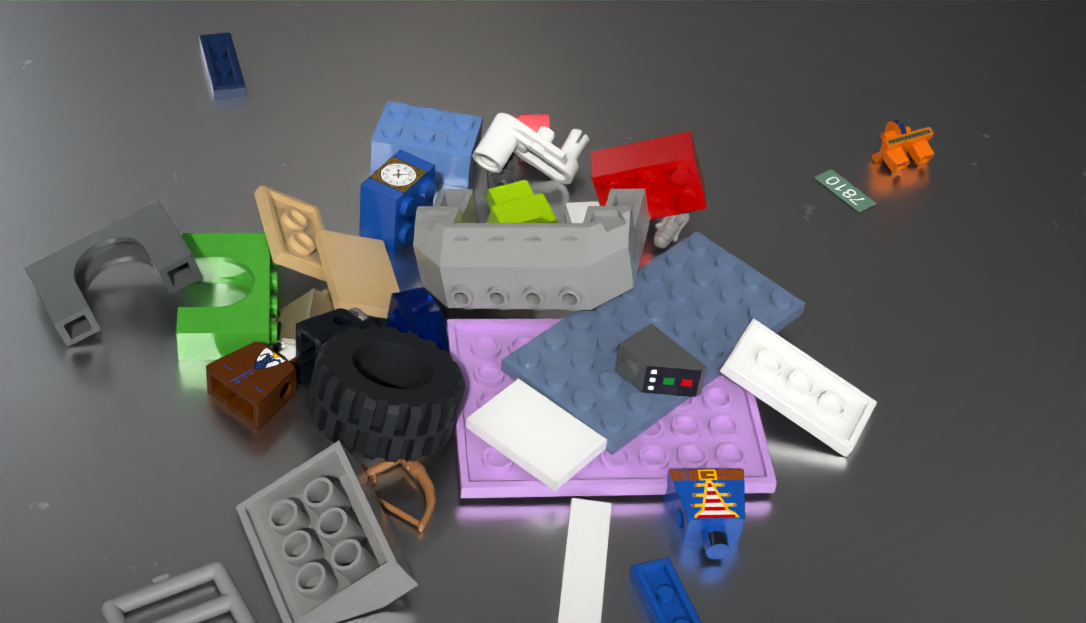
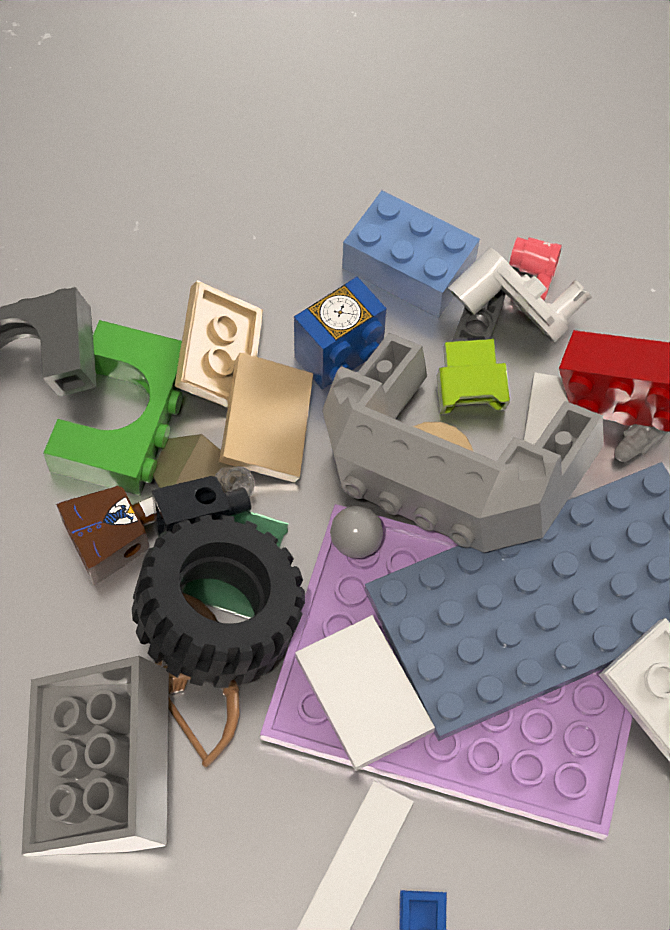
camera: 25 degrees right, 20 degrees up
dark blue tile [199,33,246,99] -> none
clear blue slope [385,287,449,353] -> none
dark grey slope [615,323,707,397] -> none
blue torso [664,469,745,559] -> none
none -> light grey piece [330,506,383,558]

